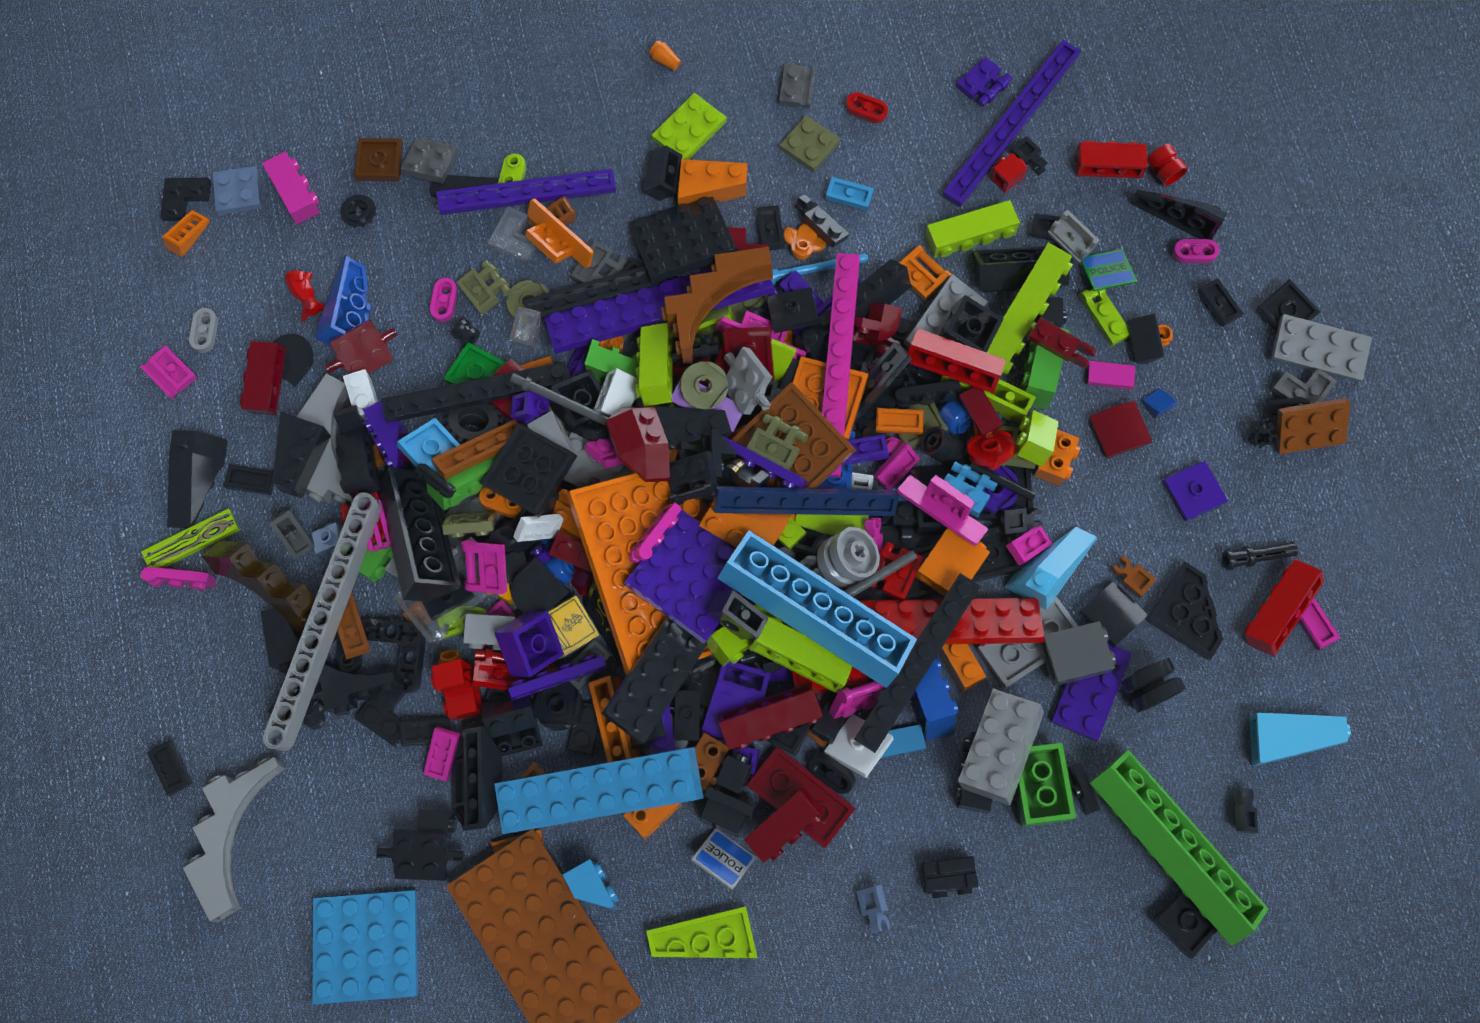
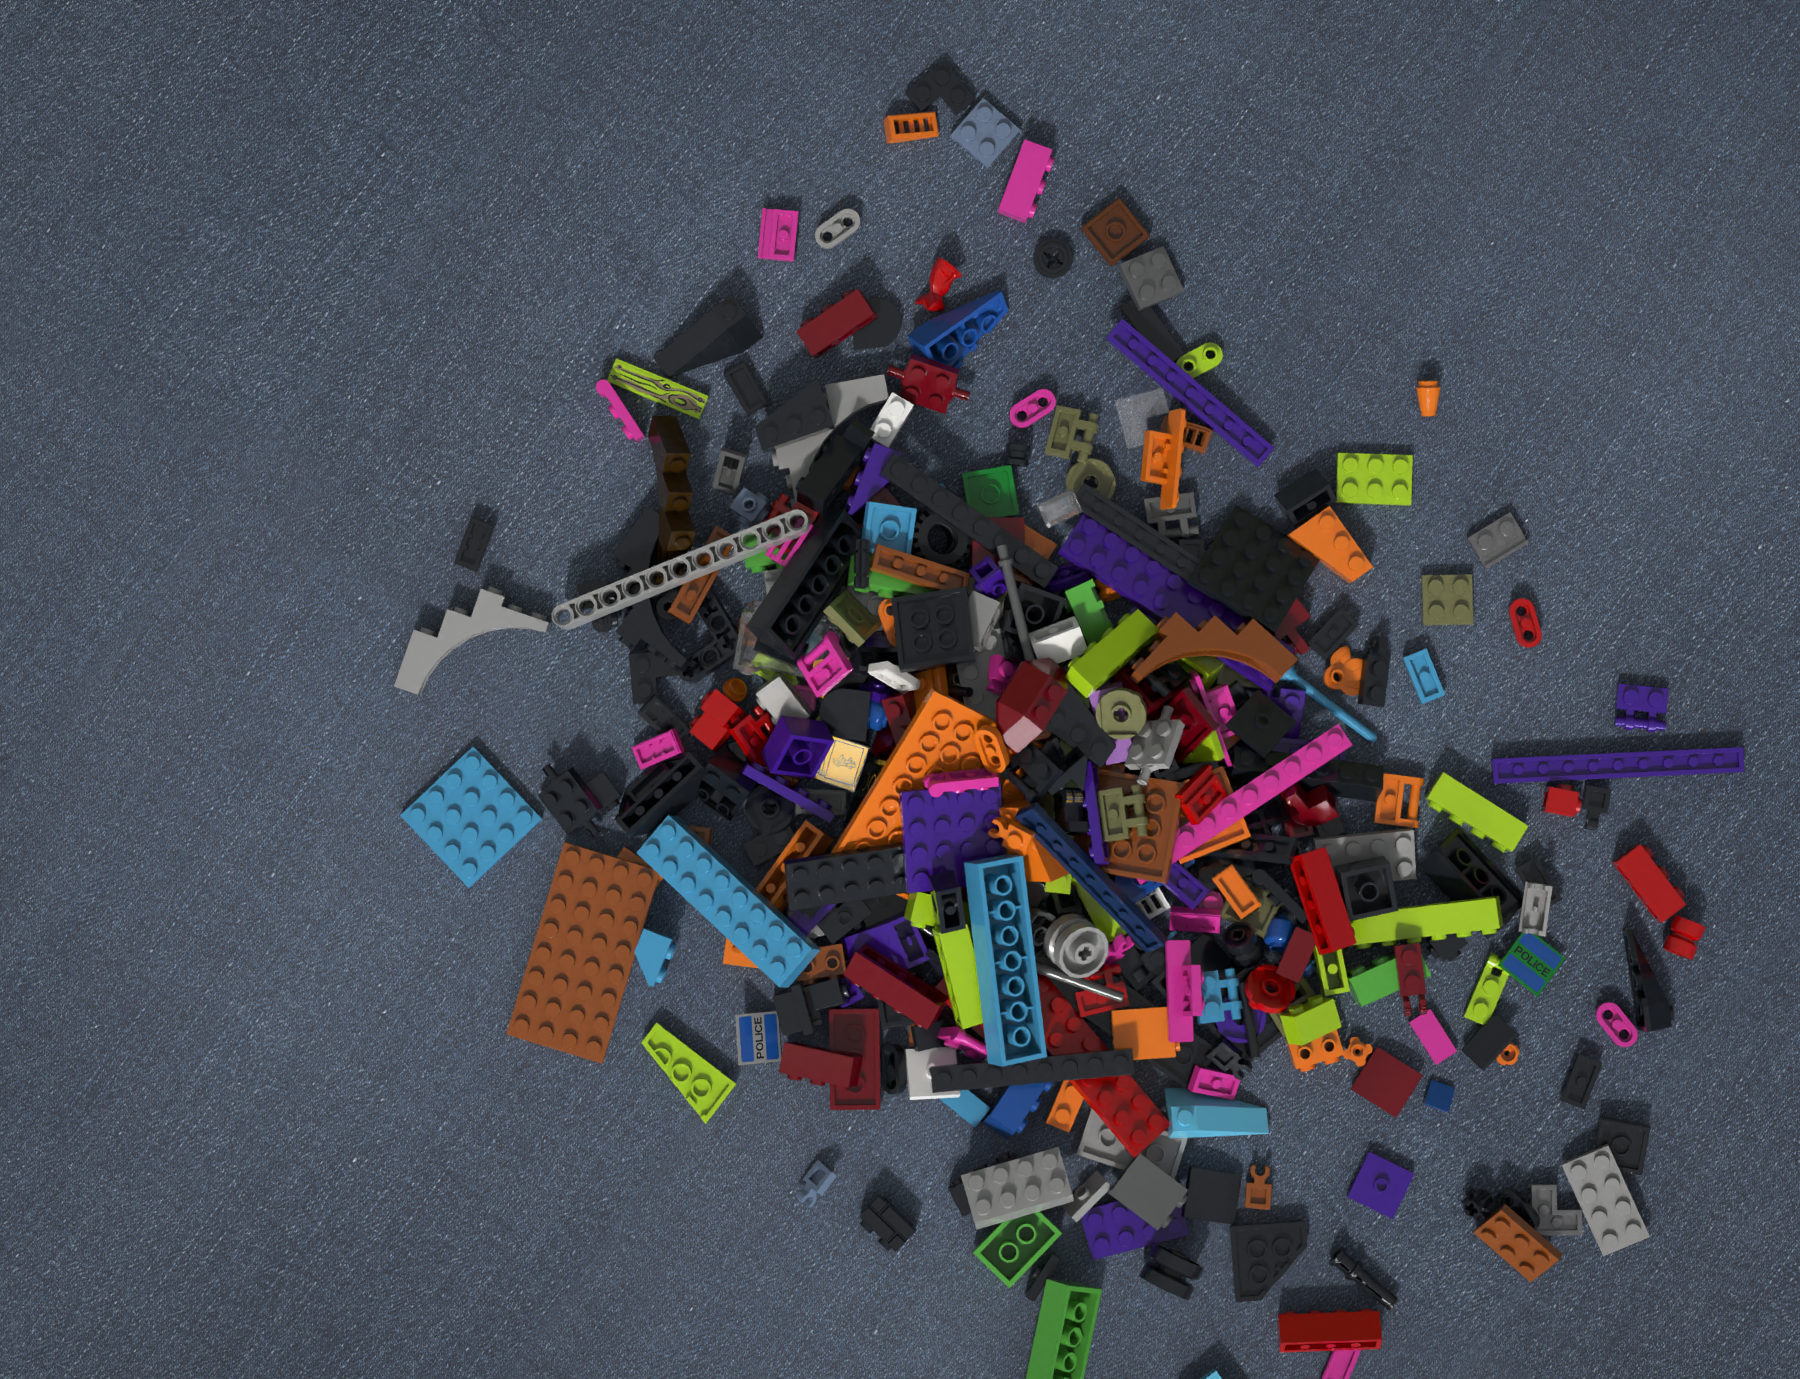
camera: 50 degrees right, 15 degrees up
none -> orange plate [974,725,1009,774]
none -> orange plate [988,817,1035,857]
none -> light grey plate [1061,1170,1112,1222]
none -> red plate [1175,765,1227,825]
none -> orange plate [1343,1037,1373,1067]

